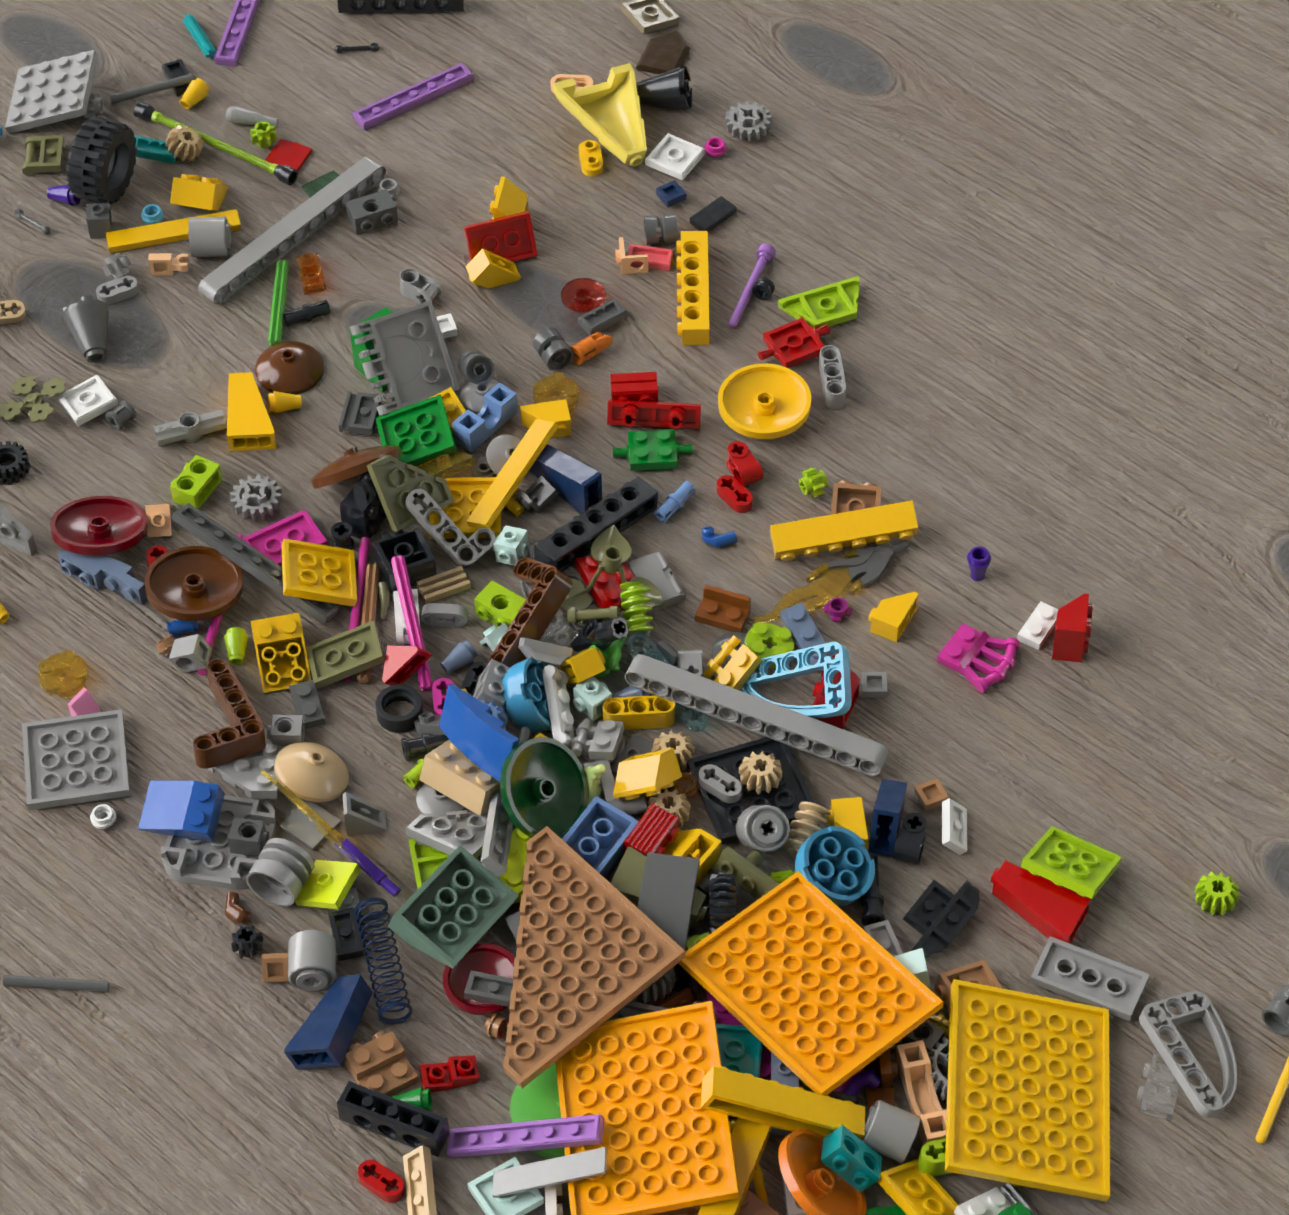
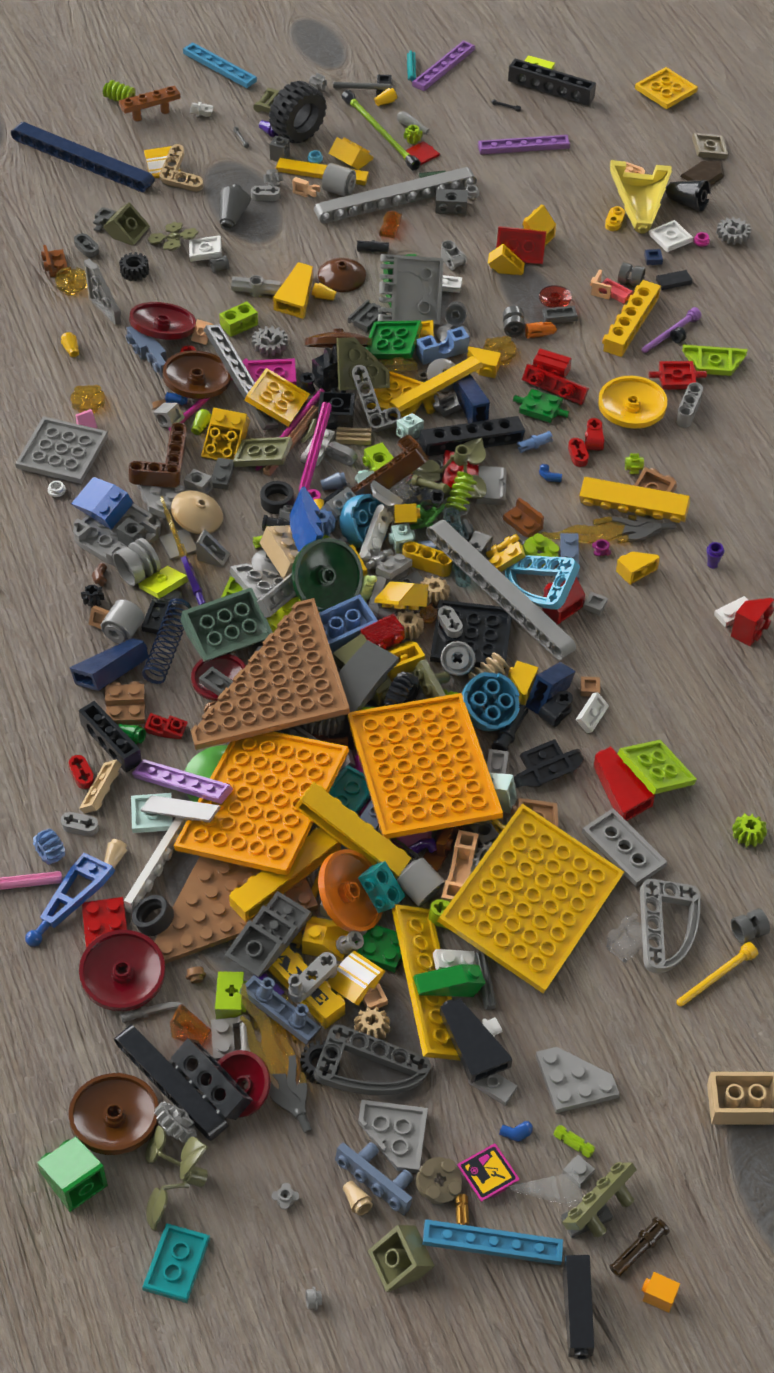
camera: 25 degrees right, 0 degrees up
light grey plate [5,50,98,134] -> none
teal plate [134,136,176,164] -> none
tan gear [165,125,204,162] -> none
bright green axle [268,259,289,346] -> none
slope [382,645,432,686] -> none
tan gear [739,751,782,795] -> none
dark pink plate [937,623,1020,693] -> none

